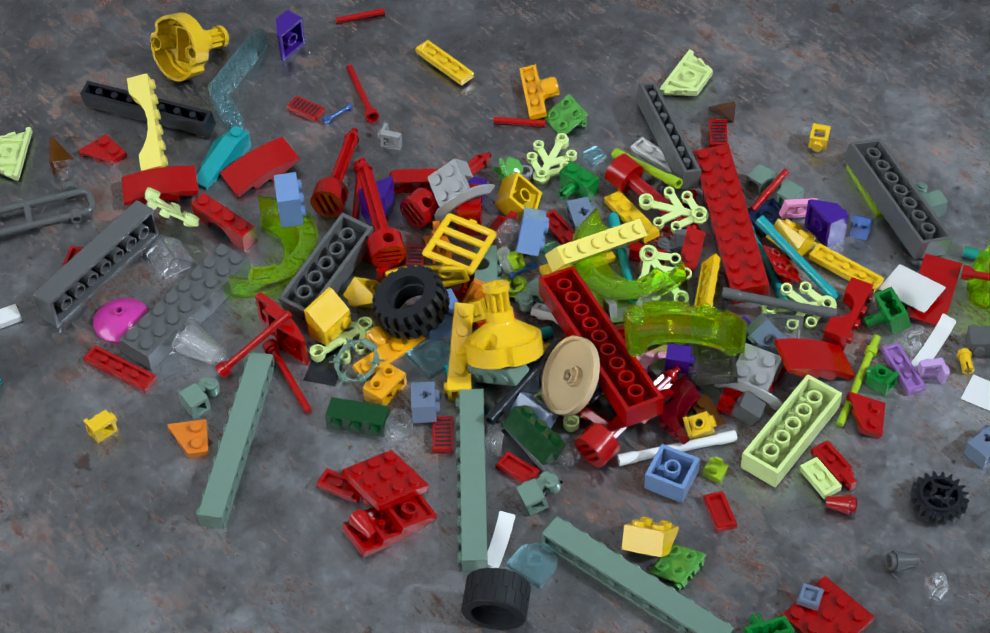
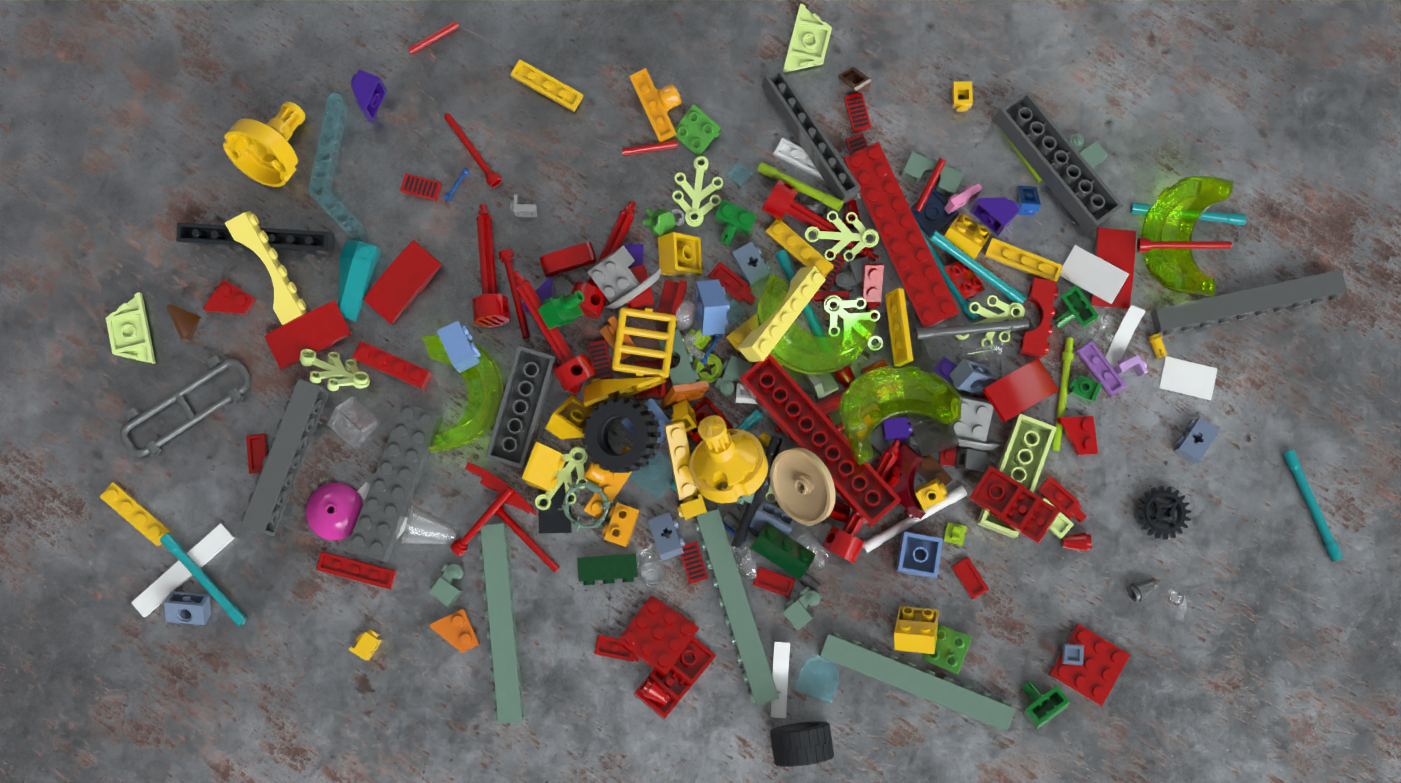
camera: 15 degrees left, 30 degrees up
none -> green brick [538,291,584,330]
none -> red slope [969,465,1060,545]

